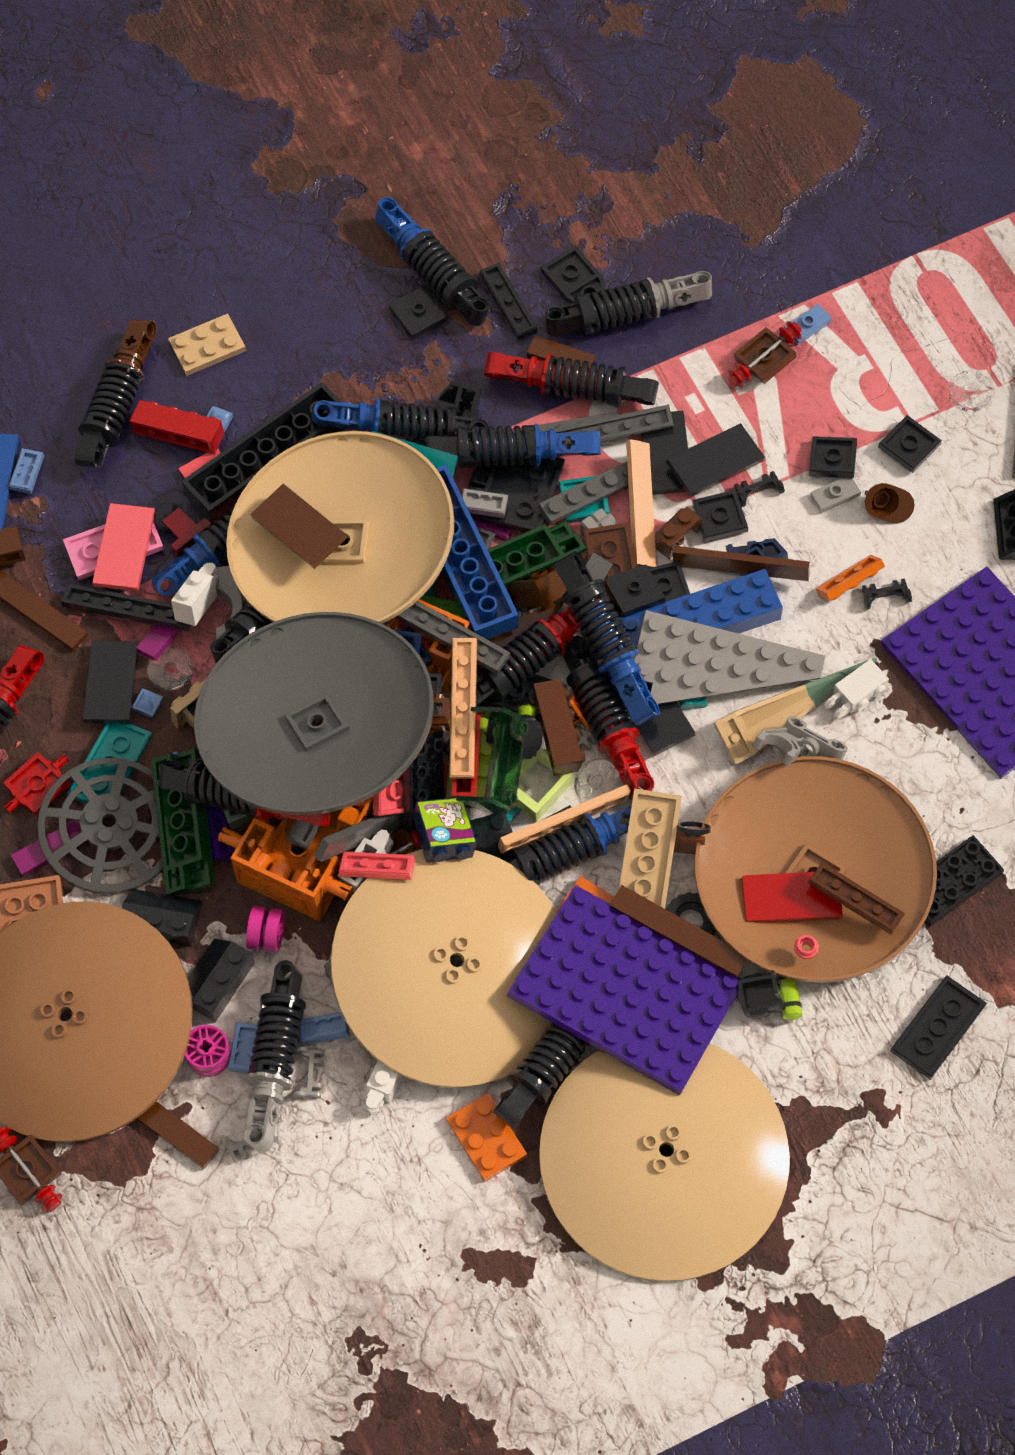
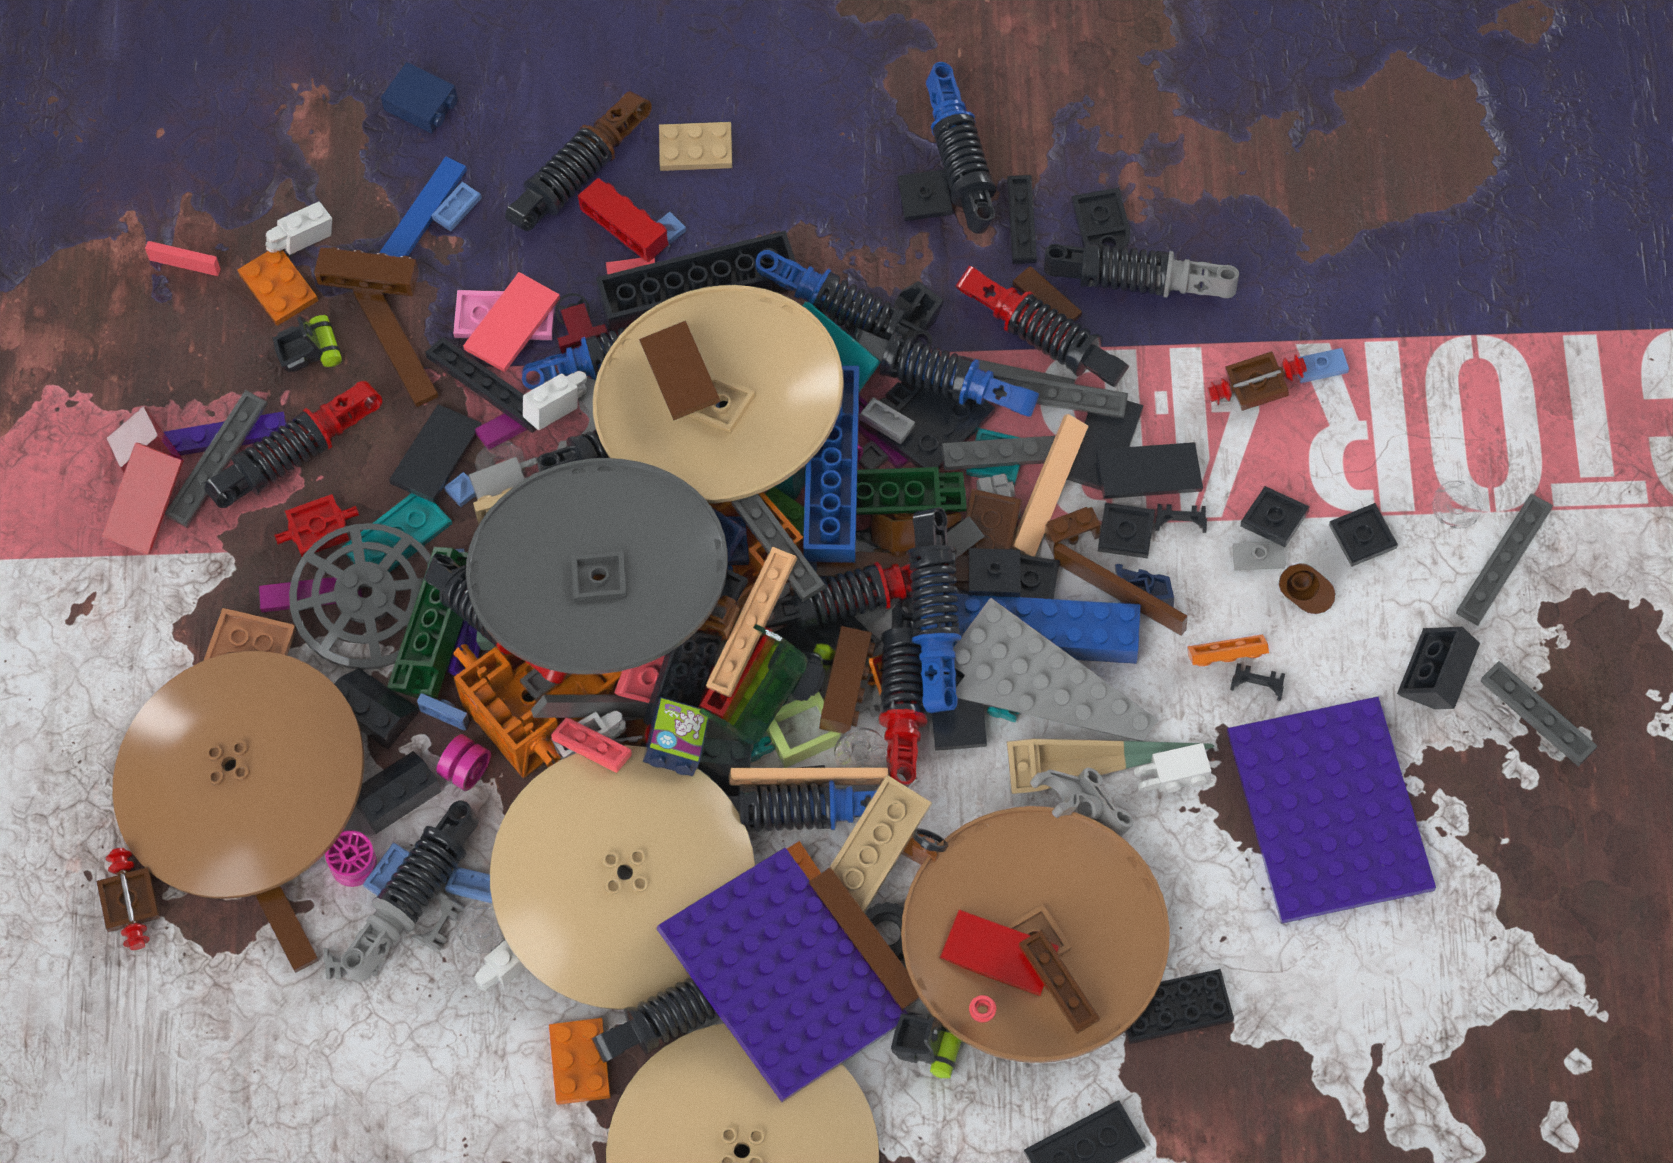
camera: 25 degrees right, 0 degrees up
none -> medium blue plate [417,693,470,730]
none -> light grey hinge [468,457,539,500]

